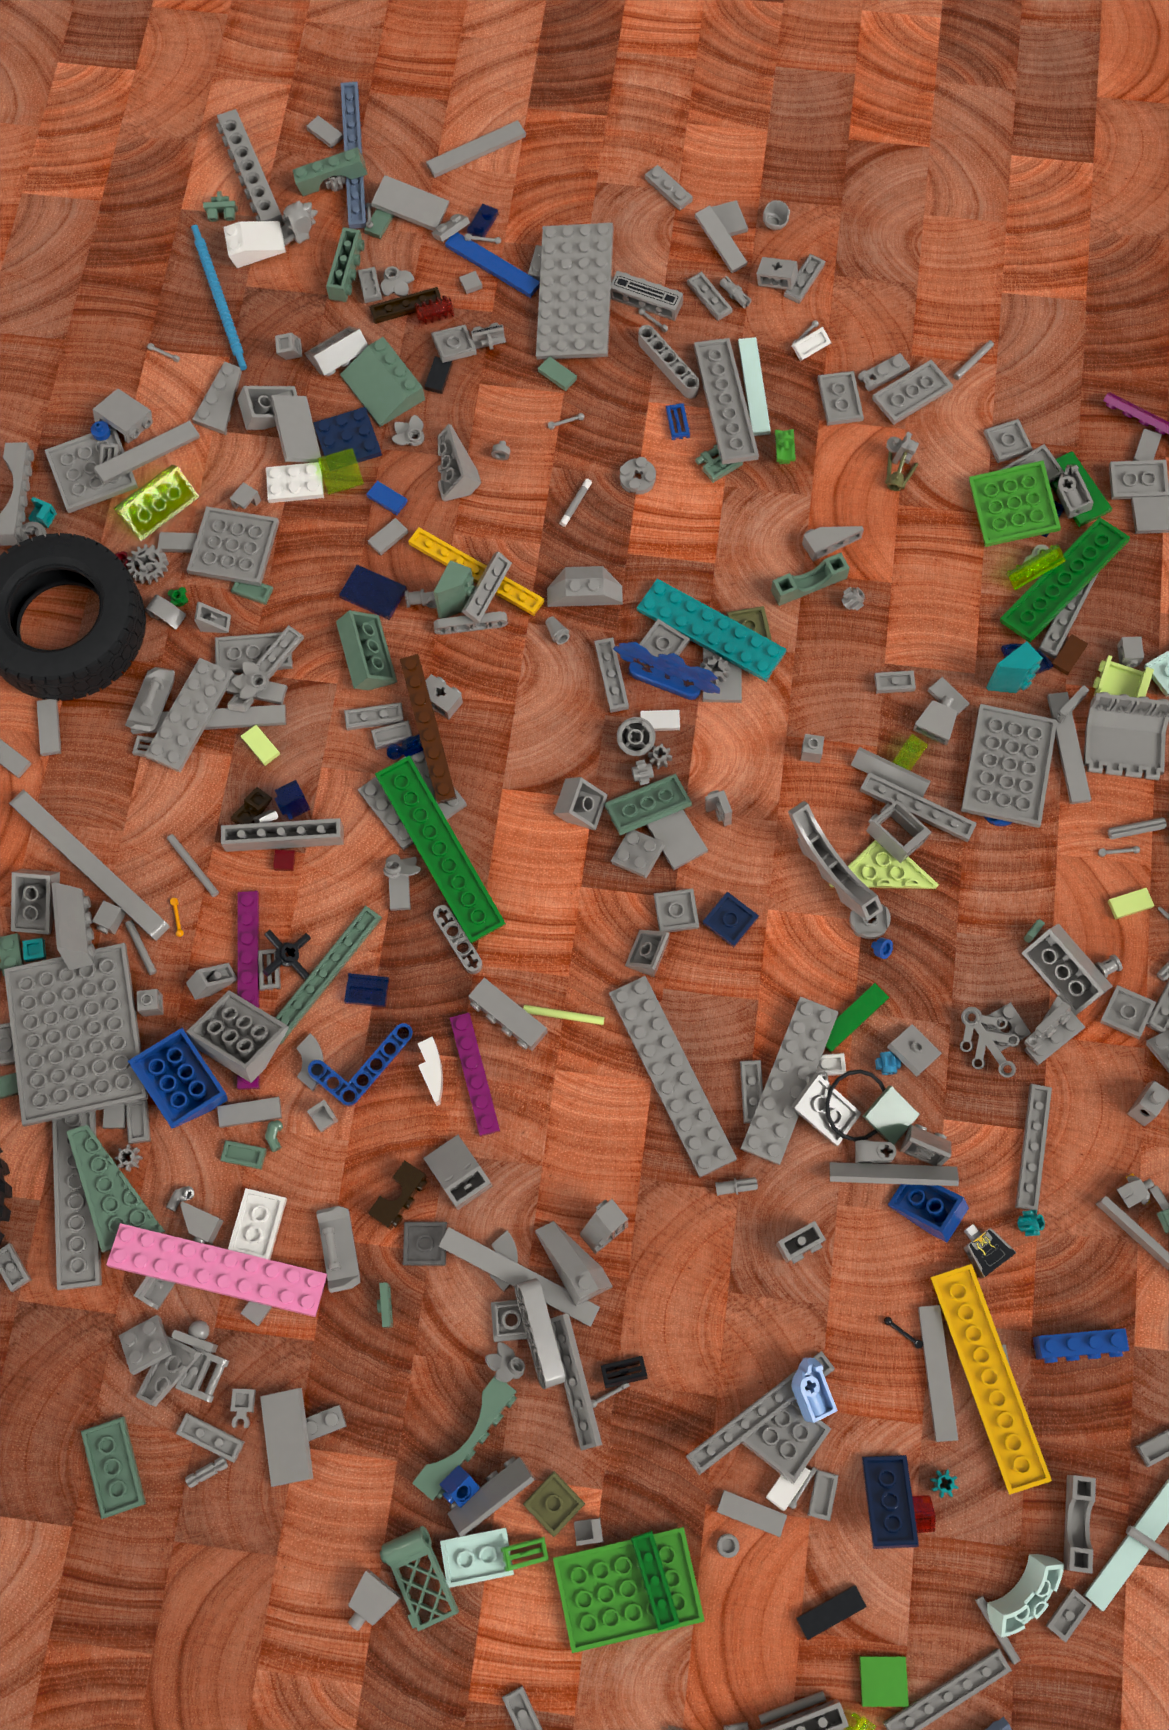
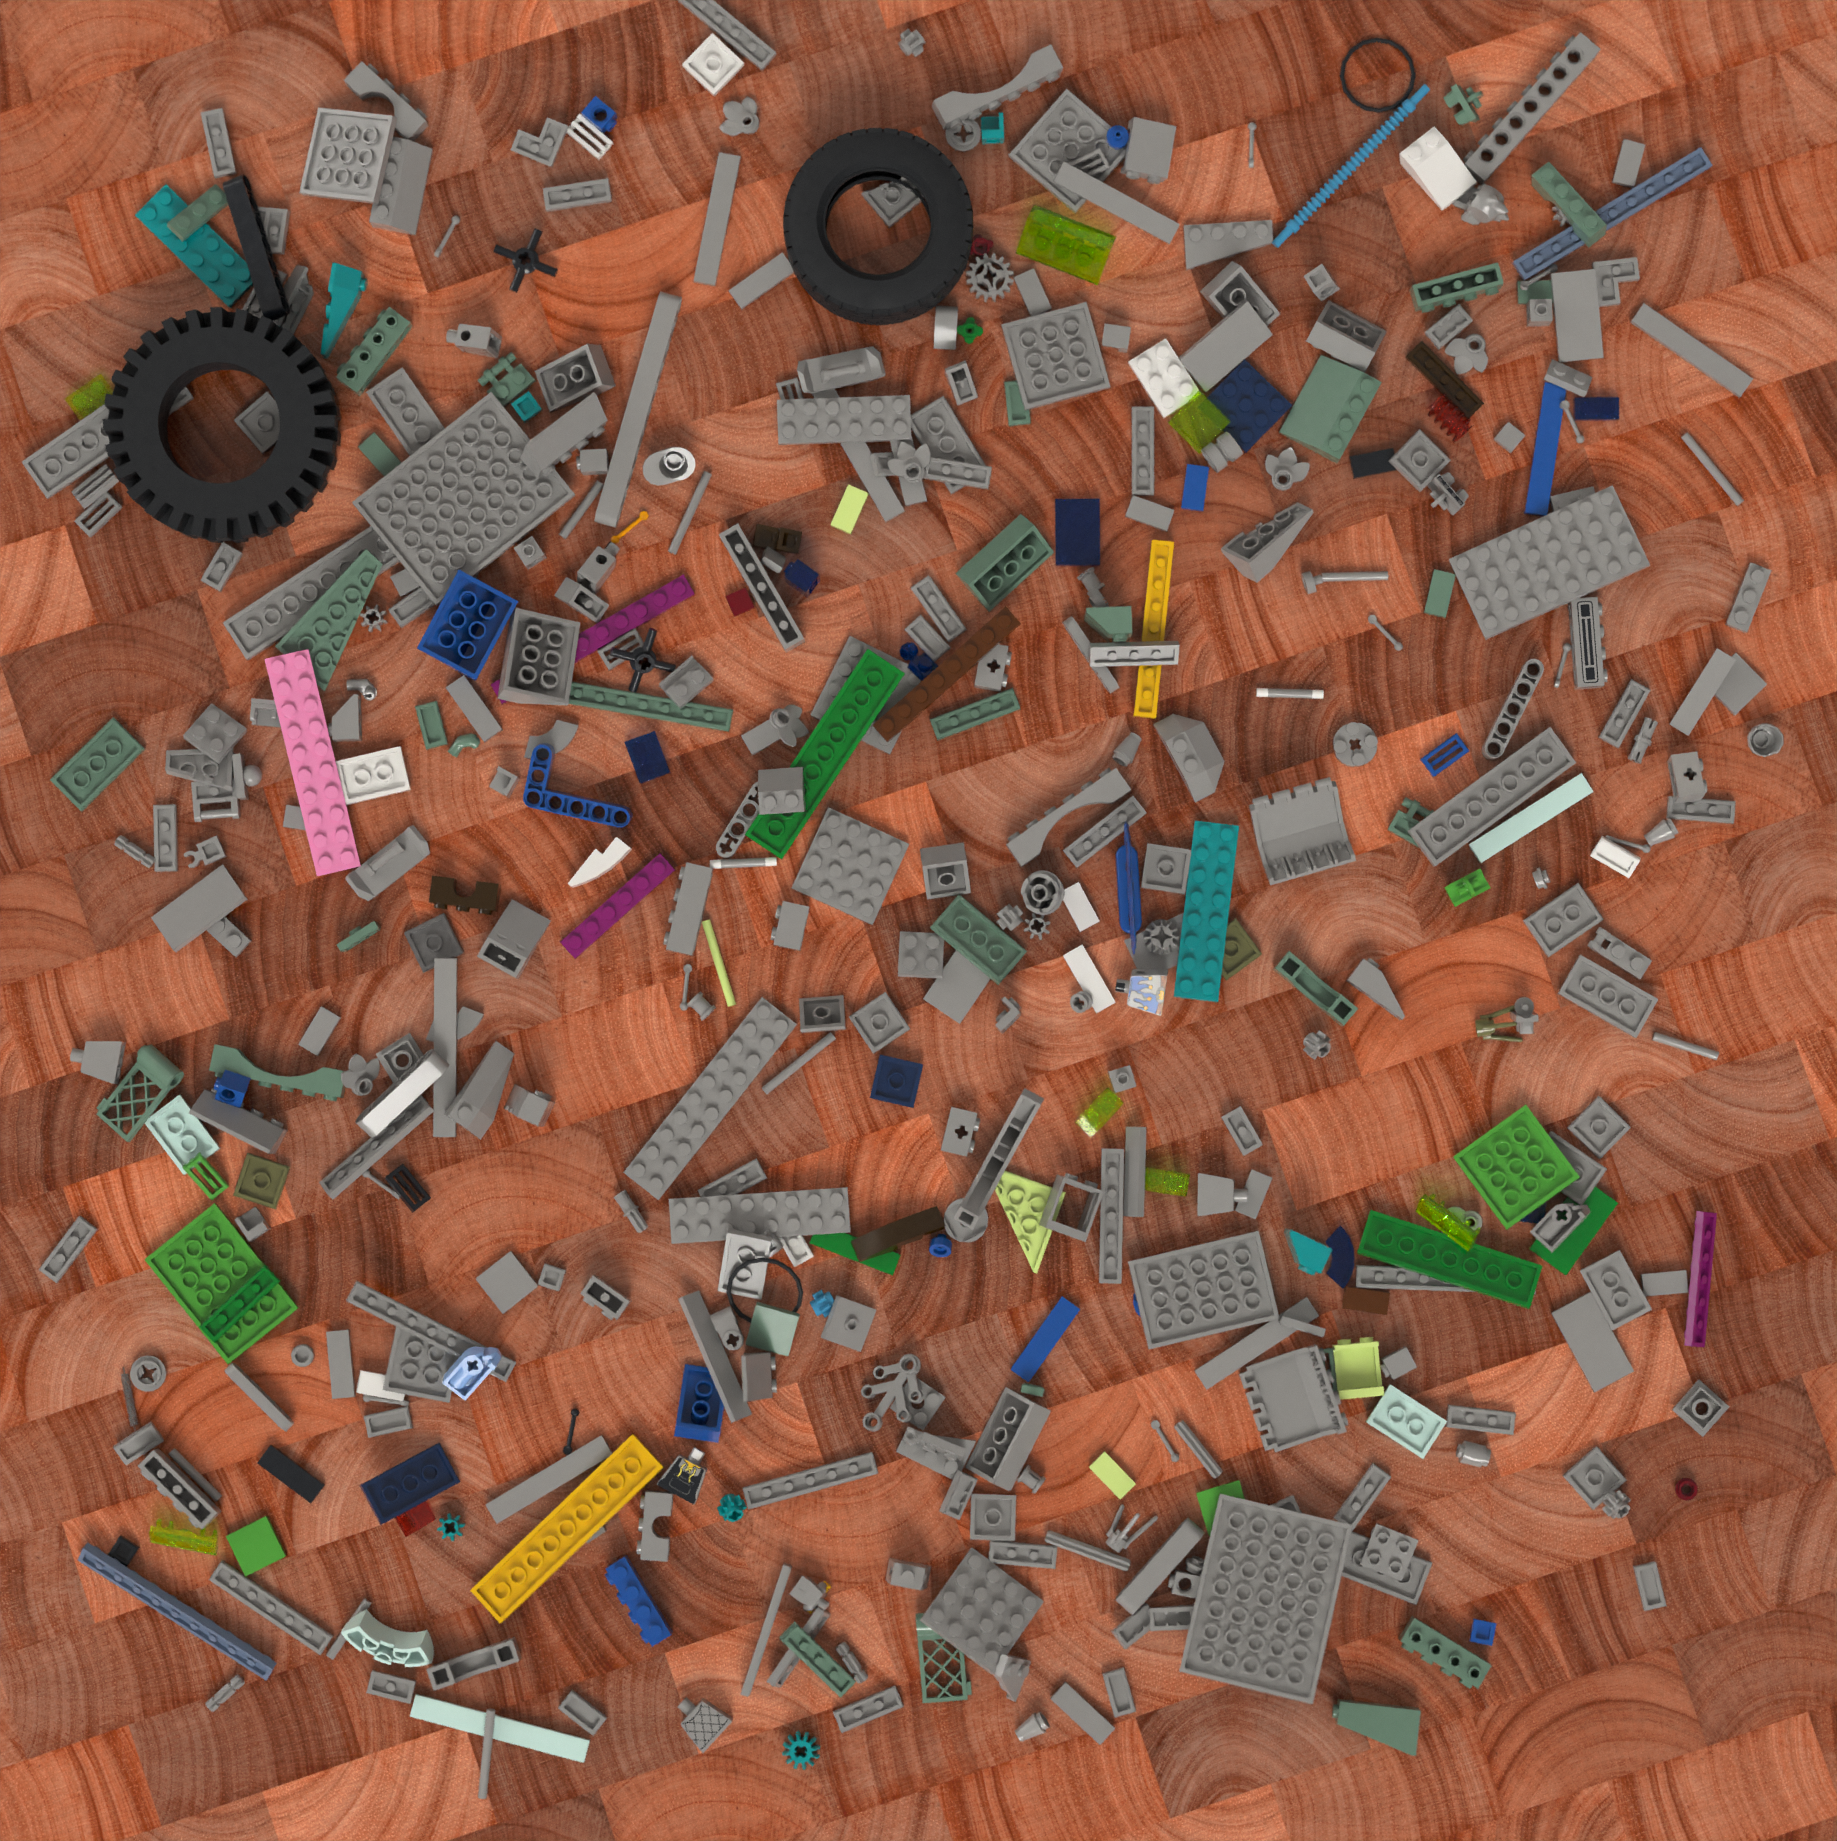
camera: 65 degrees right, 15 degrees up
none -> light grey gear [130,1355,167,1392]
none -> light grey beam [224,1362,294,1431]
none -> light grey tile [298,1006,341,1056]
none -> light grey tile [476,1251,538,1314]
none -> light grey tile [538,1263,566,1292]
none -> light grey torso [577,542,620,595]
none -> light grey arch [637,1490,673,1562]
none -> light grey piece [643,447,695,486]
none -> light grey plate [659,656,713,709]
none -> light grey hinge [680,964,692,1011]
none -> light grey bush [687,991,716,1021]
none -> light grey bar [710,857,777,869]
none -> light grey slope [758,767,806,815]
none -> light grey bar [762,1032,836,1095]
none -> light grey hinge [770,901,810,951]
none -> light grey plate [792,807,909,925]
none -> dark brown slope [851,1206,945,1262]
none -> light grey wing [861,177,925,228]
none -> sand green tile [930,688,1021,741]
none -> light grey plate [939,1470,978,1520]
none -> light grey brick [941,1107,981,1157]
none -> light grey arch [1006,768,1131,867]
none -> blue tile [1010,1296,1080,1383]
none -> white tile [1063,945,1116,1014]
none -> light grey bush [1070,991,1093,1013]
none -> clear neon green slope [1075,1087,1124,1137]
none -> torso [1115,968,1168,1016]
none -> light grey tile [1132,406,1154,496]
none -> light grey wheel [1201,431,1243,473]
none -> light grey hinge [1249,777,1356,885]
none -> light grey bar [1321,571,1388,582]
none -> black piece [1340,38,1416,113]
none -> light grey brick [1526,299,1553,327]
none -> light grey plate [1532,867,1551,889]
none -> light grey plate [1592,257,1640,307]
none -> light grey cone [1644,818,1679,847]
none -> light grey bar [1681,432,1744,506]

